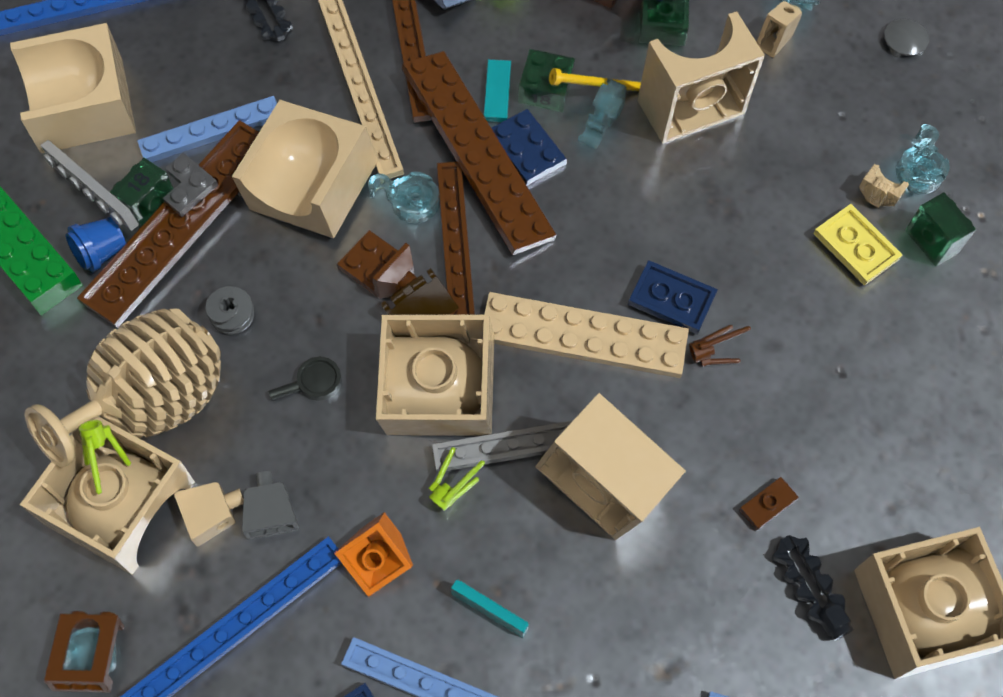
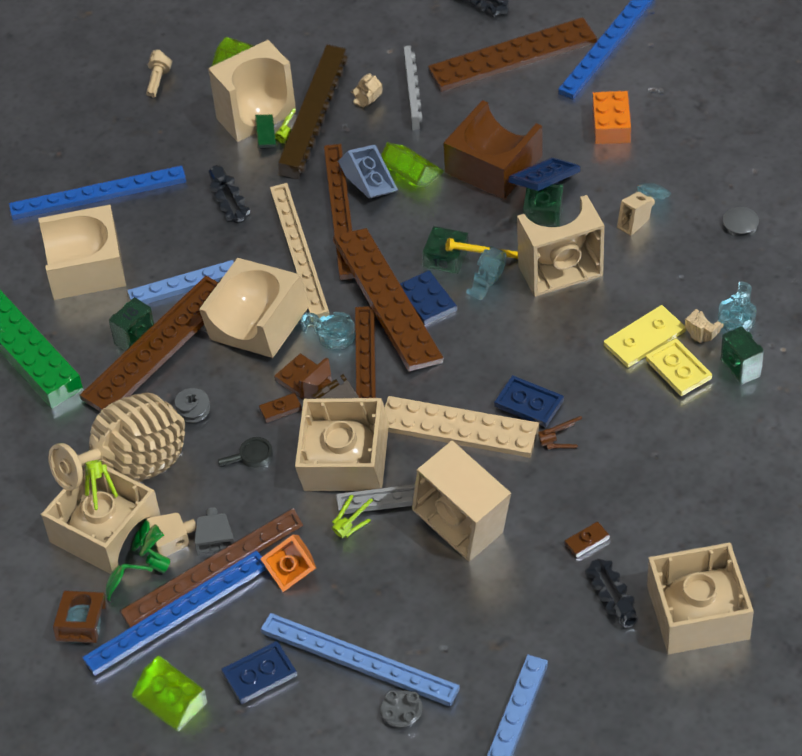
camera: 10 degrees right, 15 degrees down
light grey plate [40,140,139,231] -> none
blue piece [65,217,126,272] -> none
flat silver plate [163,153,218,217] -> none
teal tile [451,580,529,638] -> none
teal tile [484,59,511,122] -> none
none -> green plant [105,520,171,602]
none -> reddish brown plate [119,508,303,628]
none -> reddish brown plate [259,393,302,423]
none -> light yellow plate [603,305,686,368]

